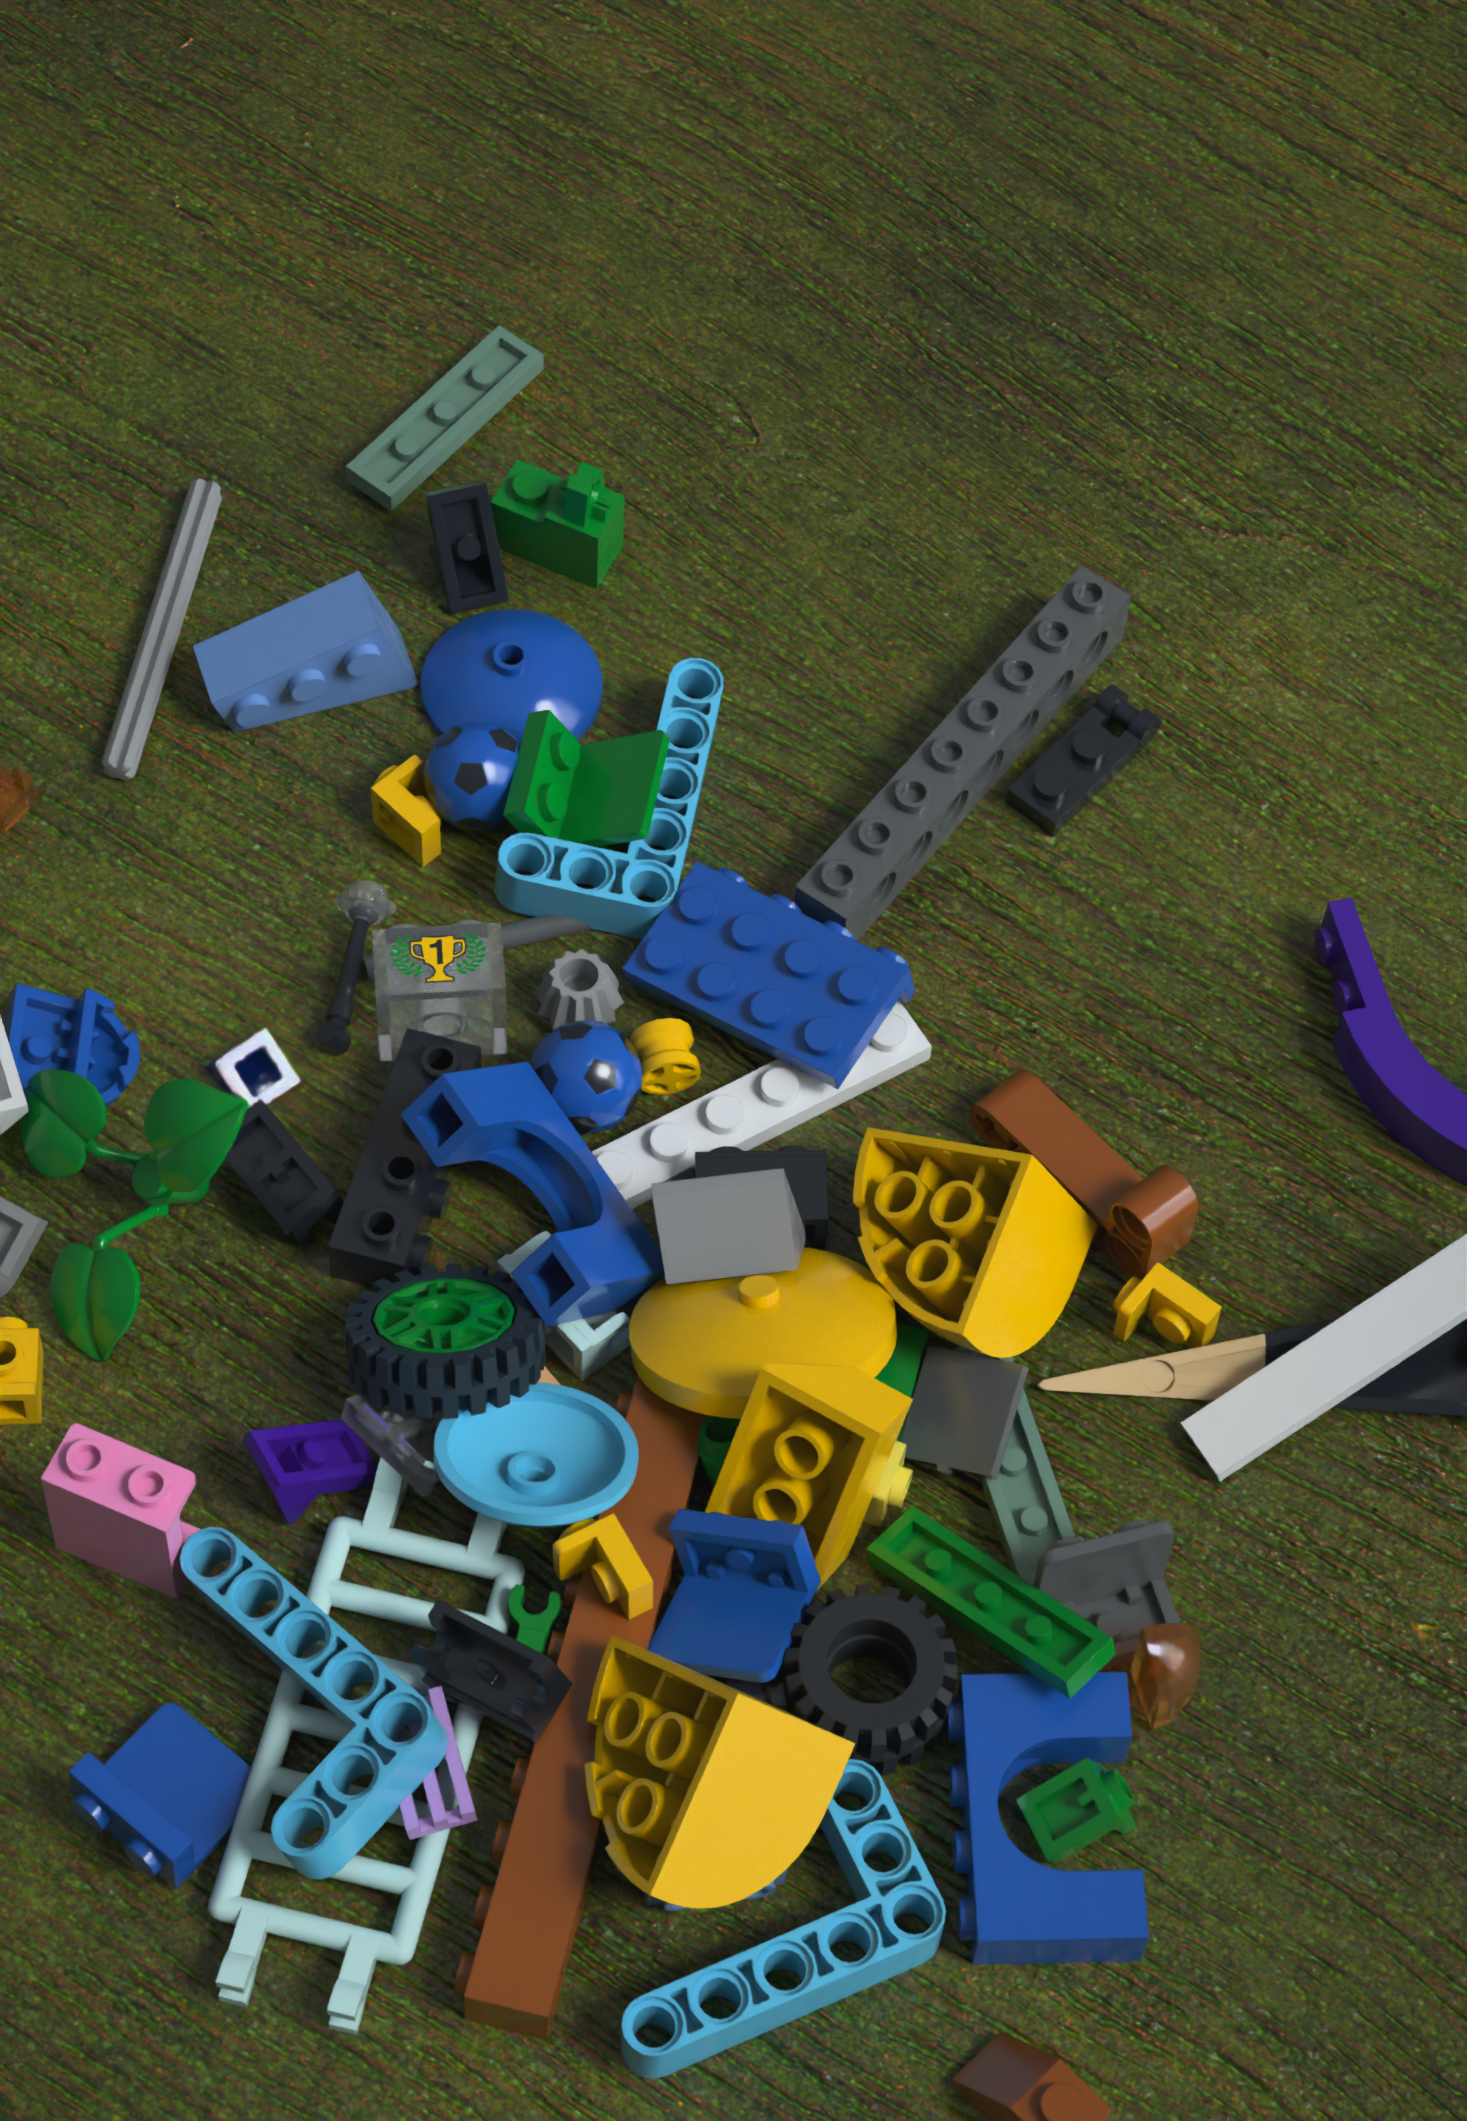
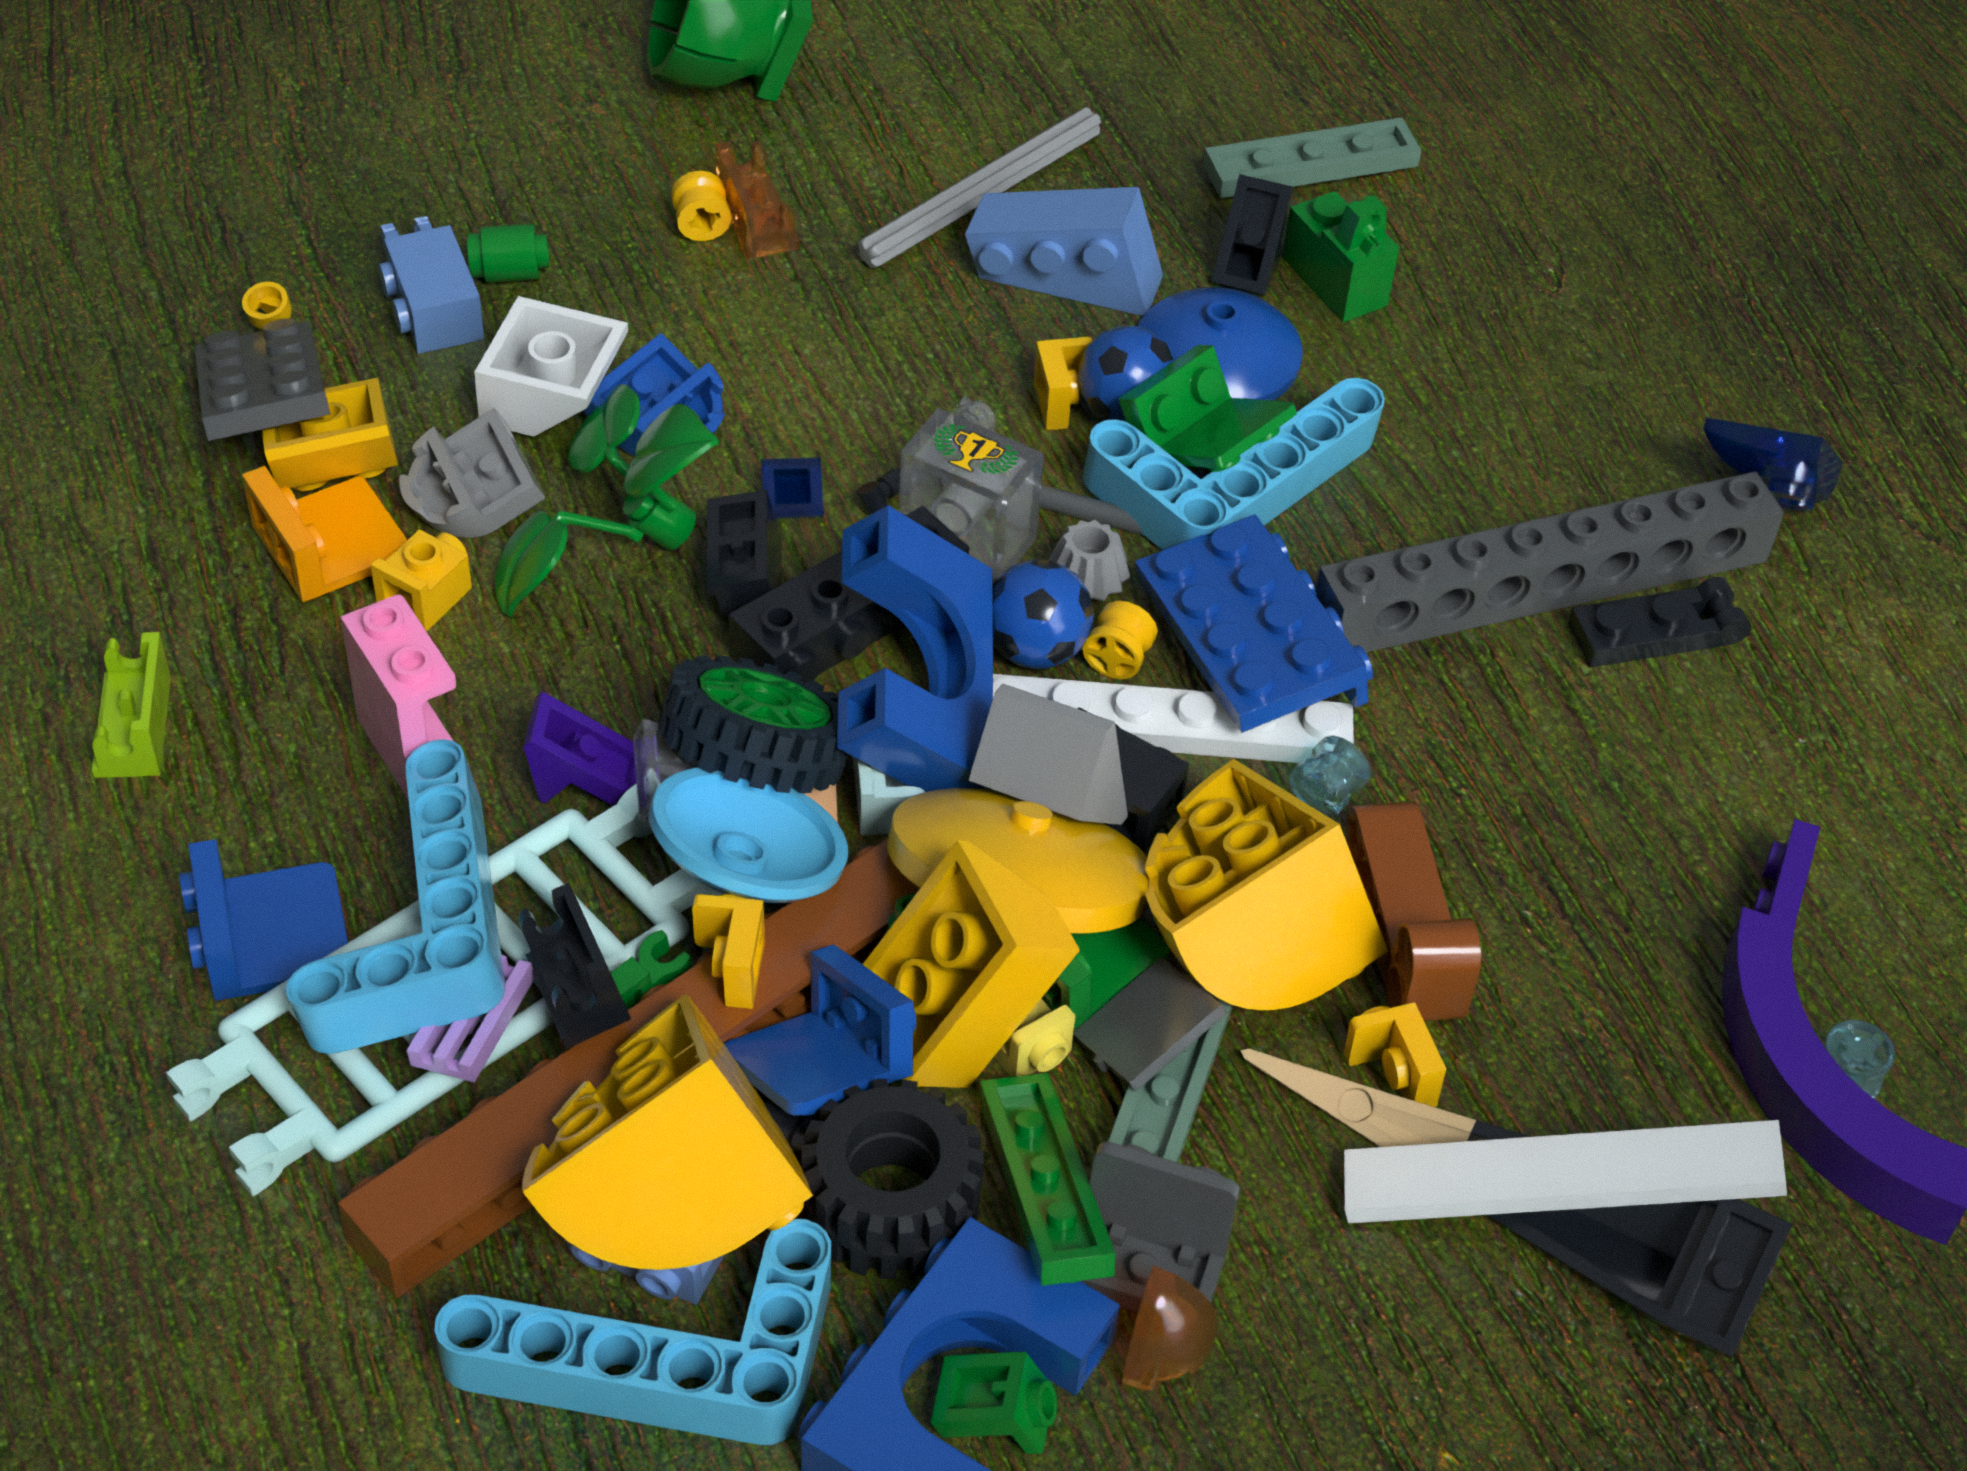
camera: 35 degrees right, 10 degrees down
none -> clear light blue wheel [1289,735,1371,817]
none -> clear blue slope [1703,417,1843,512]

